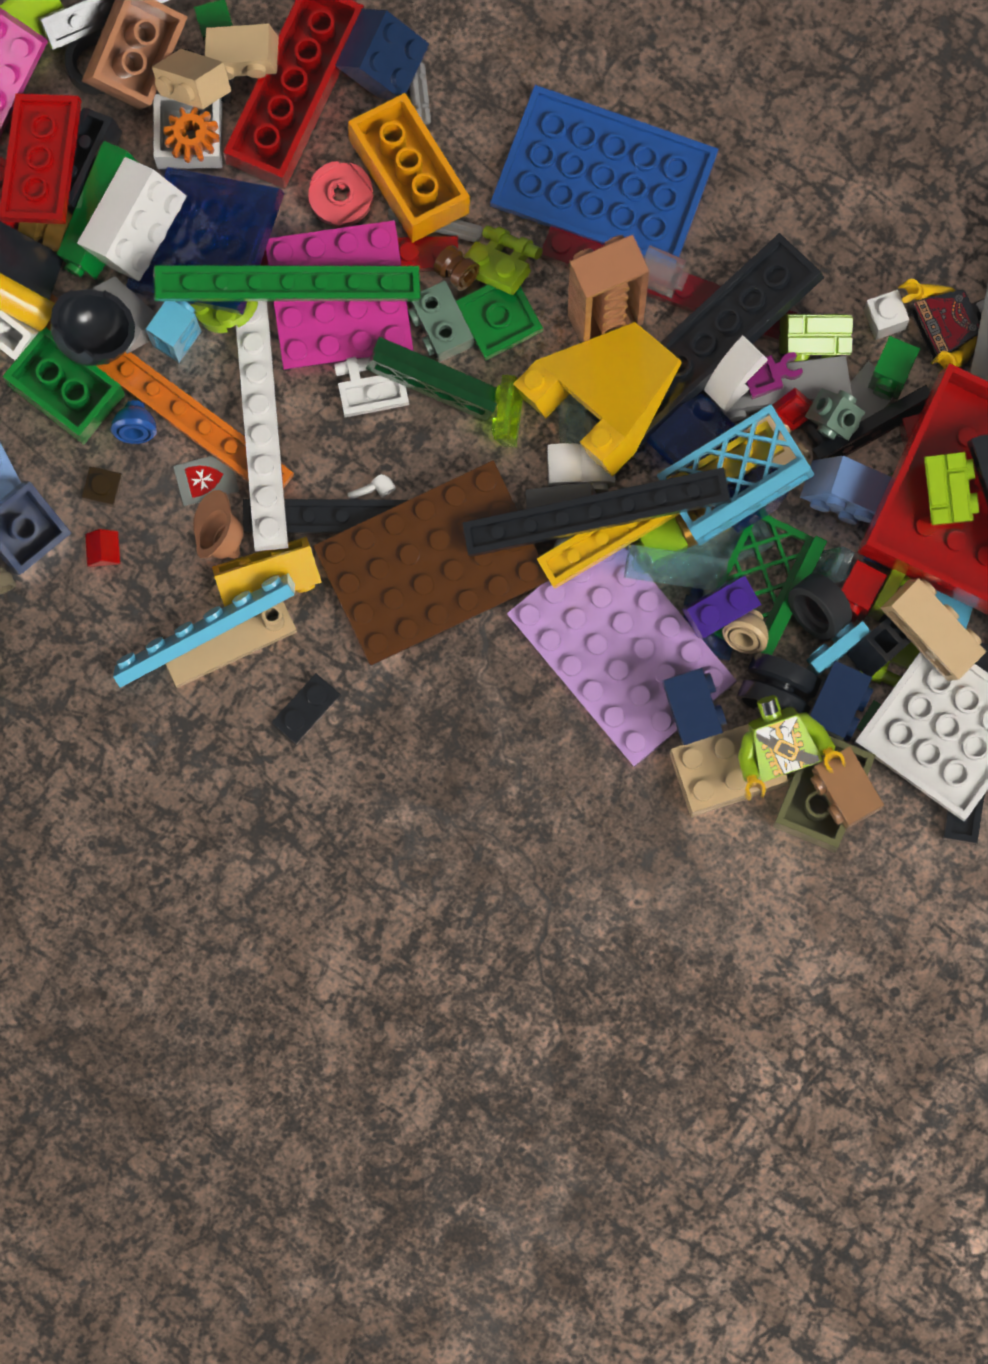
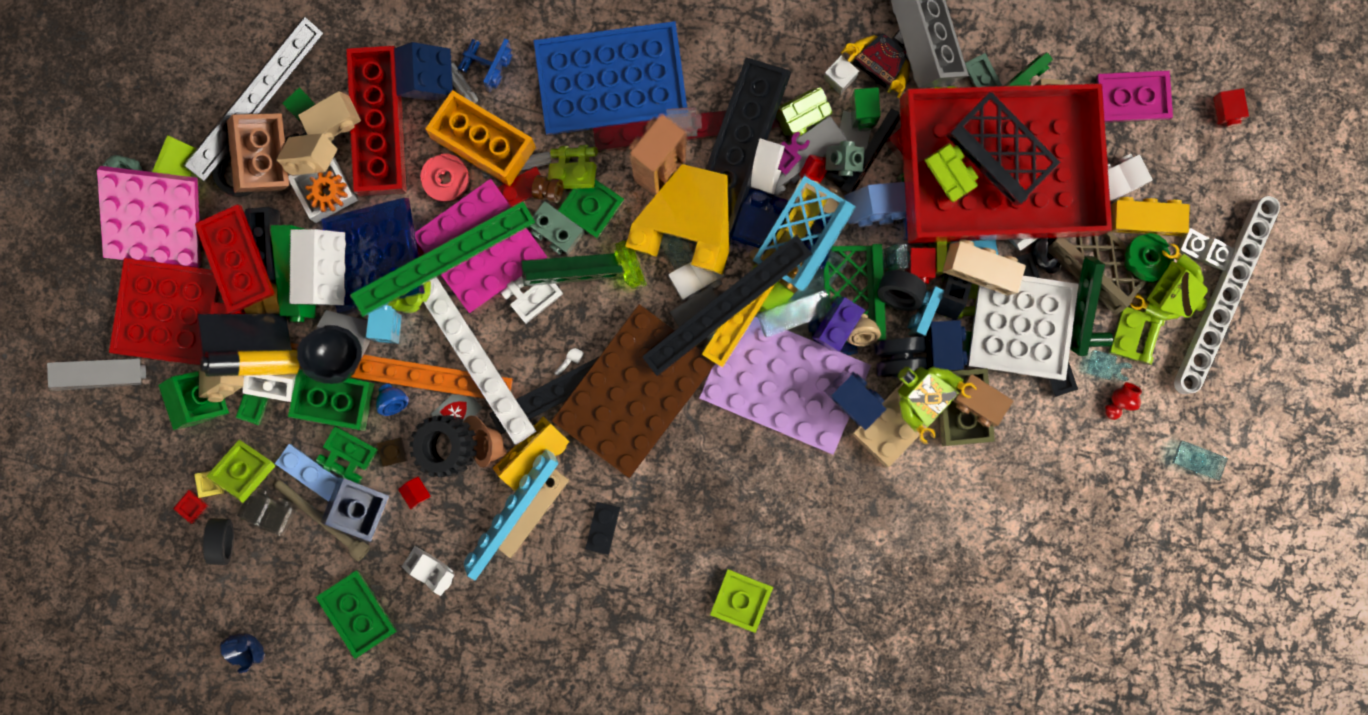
camera: 30 degrees left, 5 degrees up
none -> green plate [316,426,378,484]
none -> white brick [401,546,454,596]
none -> black tyre [409,415,478,477]
none -> blue plate [457,39,513,93]
none -> lime plate [710,569,773,633]

